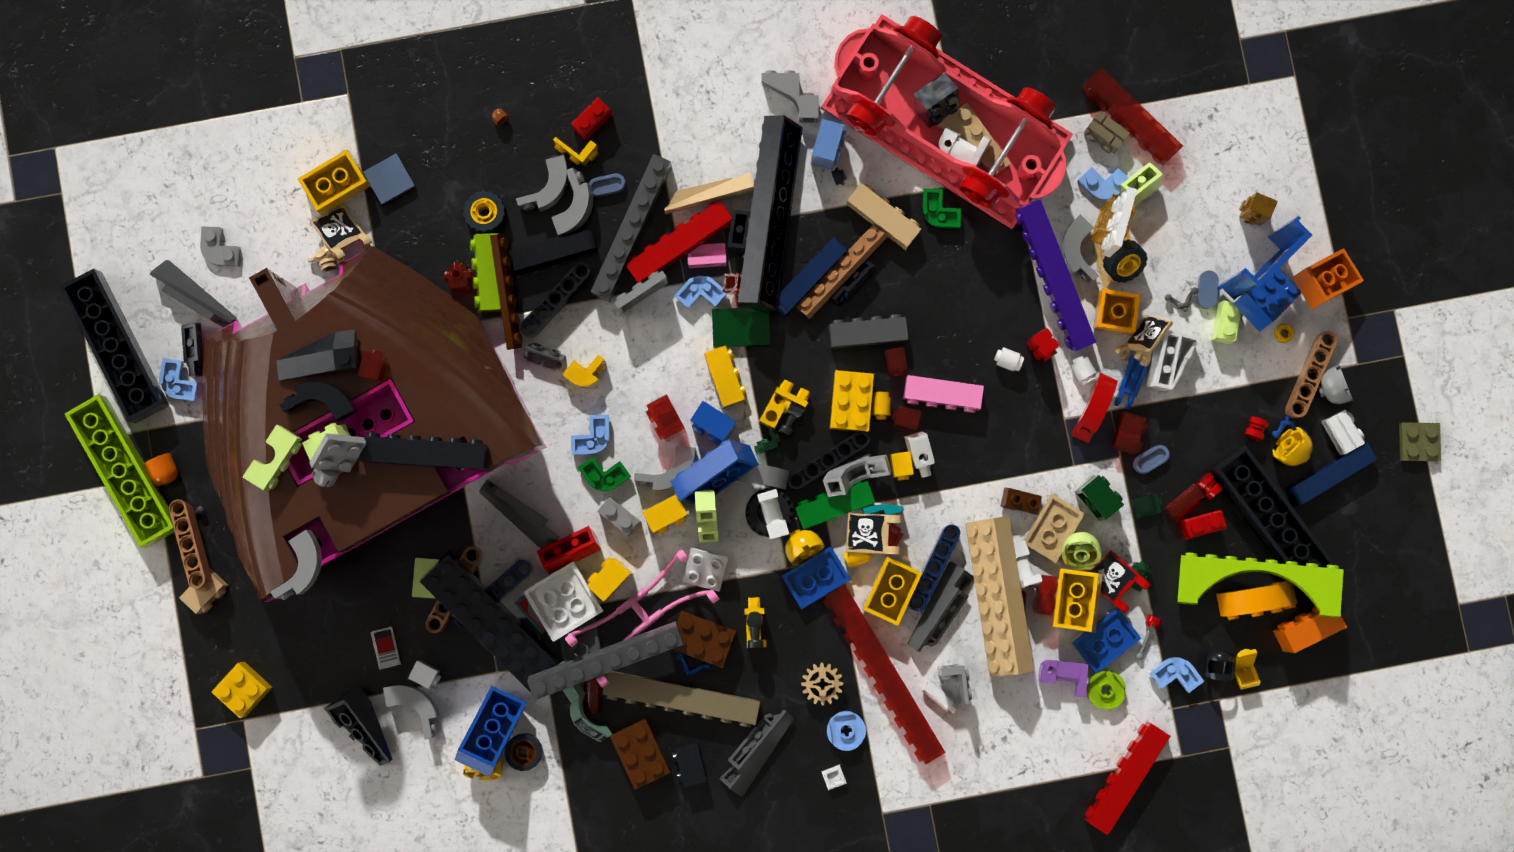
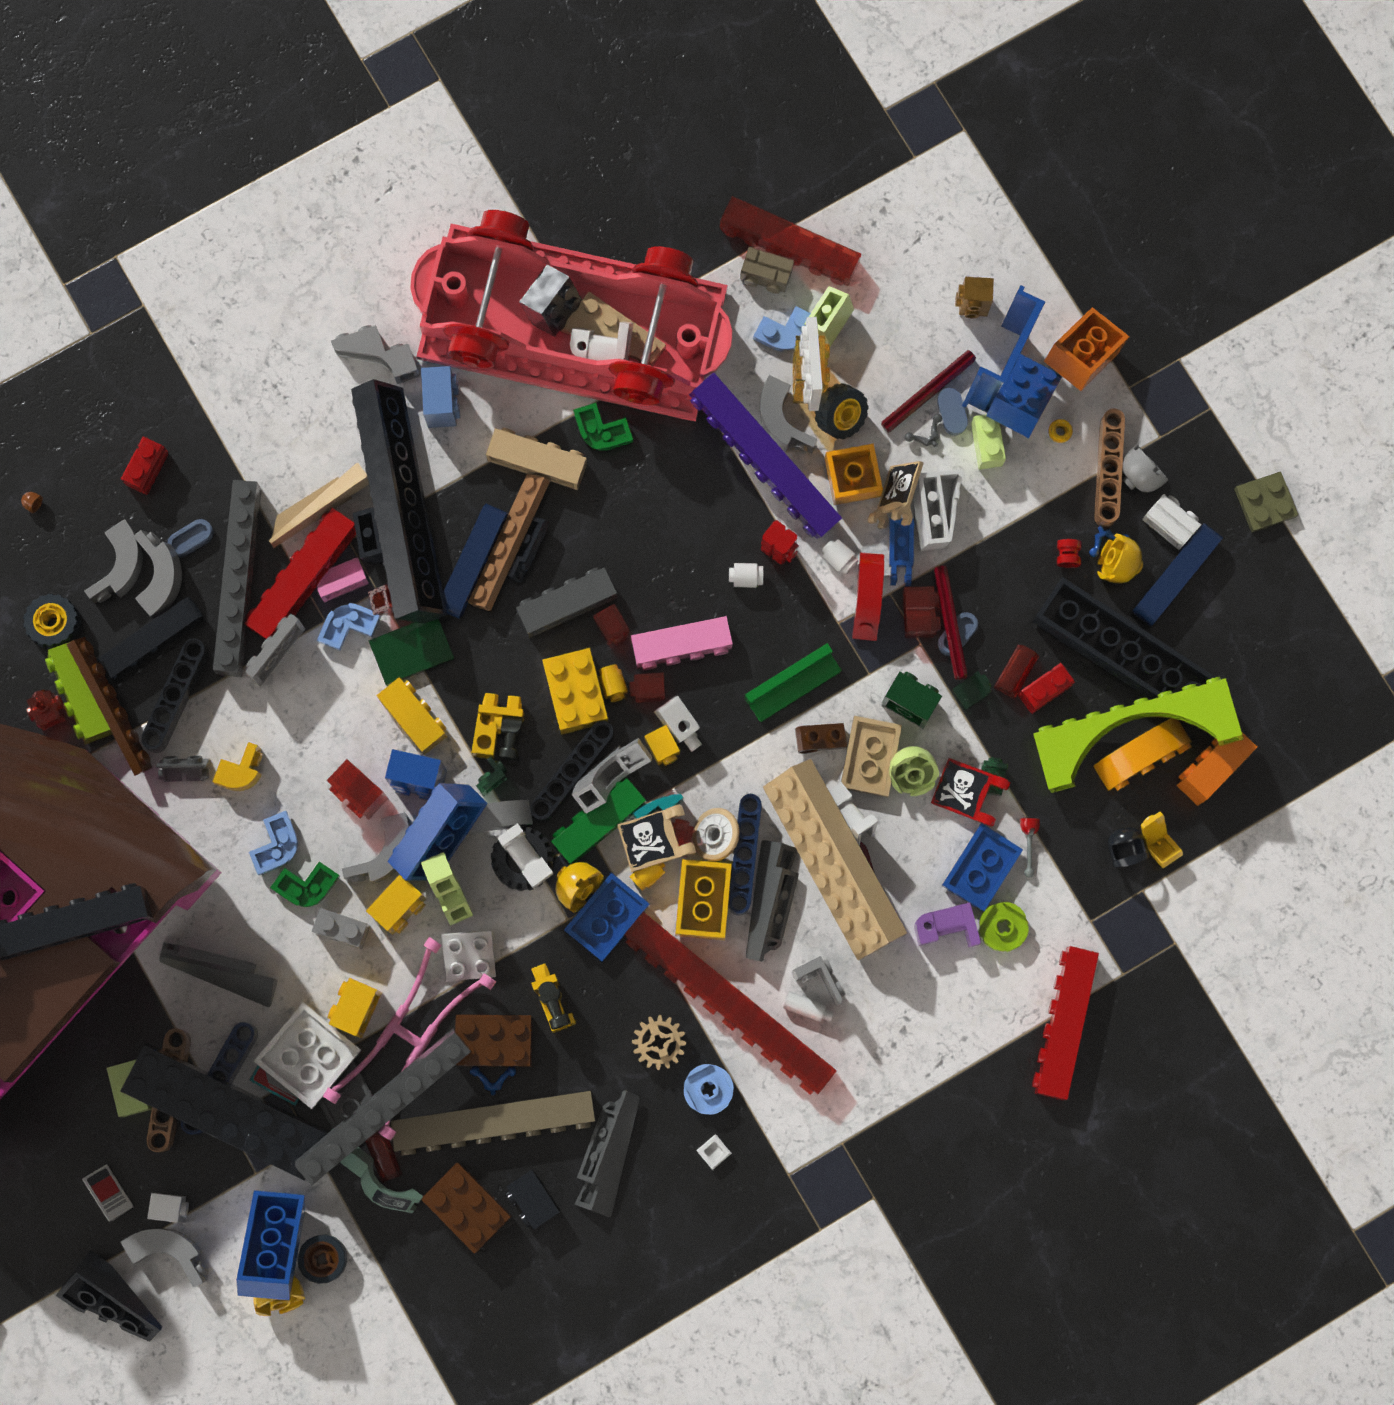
camera: 20 degrees left, 5 degrees down
red brick [537,526,602,574] -> none
yellow bracket [553,137,598,167] -> none
black plate [831,167,847,185] -> none
clear red brick [1032,575,1058,615] -> none
yellow brick [1053,569,1103,633] -> none
light blue plate [1148,657,1204,693] -> none
red wheel [1196,473,1223,499] -> none
none -> wheel [692,808,739,861]
none -> green panel [744,643,841,722]
none -> dark red axle [881,350,976,433]
none -> dark red axle [934,565,968,680]

